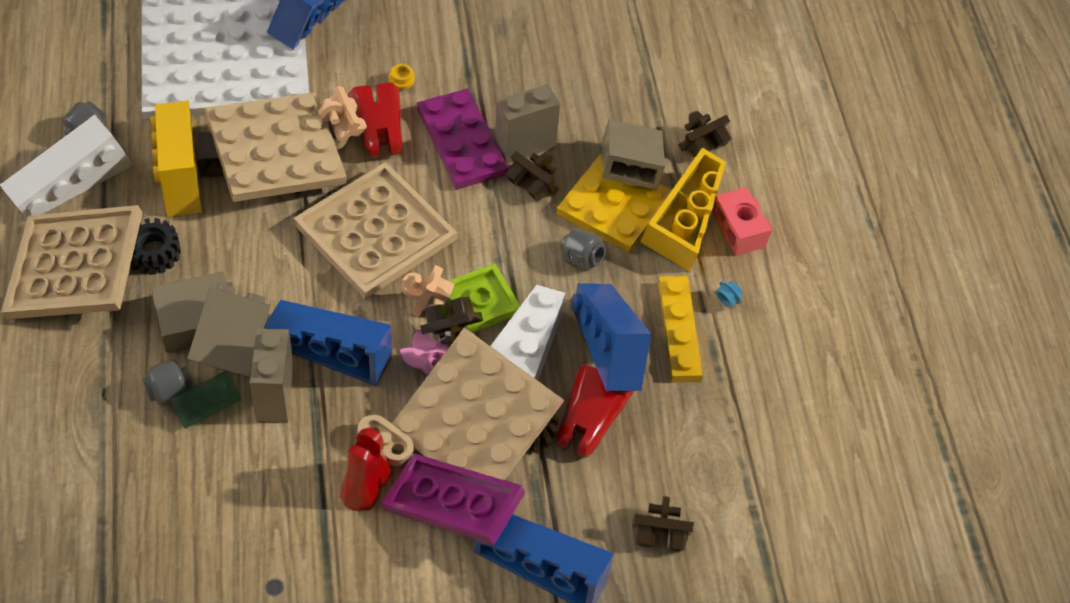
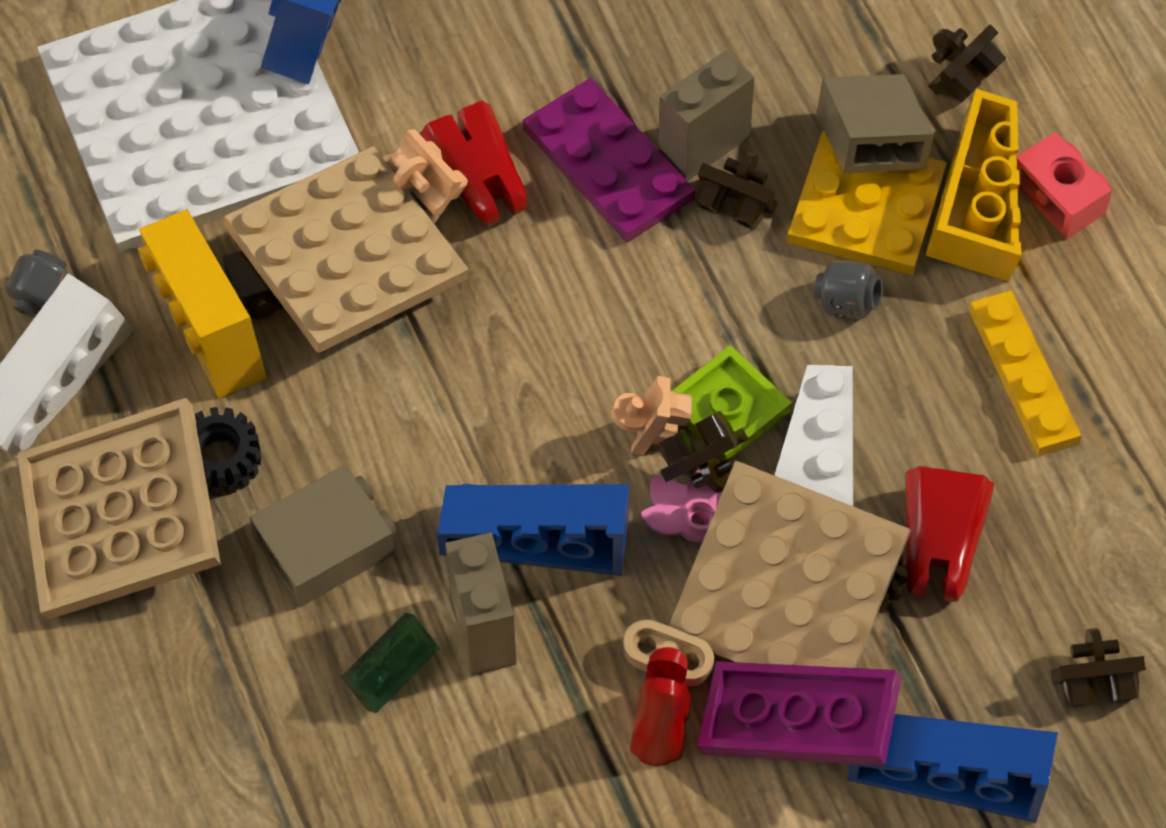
camera: 10 degrees left, 5 degrees up
dark grey head [143,360,192,406] -> none
dark tan brick [187,283,270,377] -> none
tan plate [293,162,458,299] -> none
yellow plate [388,64,415,89] -> none
blue wedge [571,283,651,391] -> none
dark azure plate [715,281,742,308] -> none

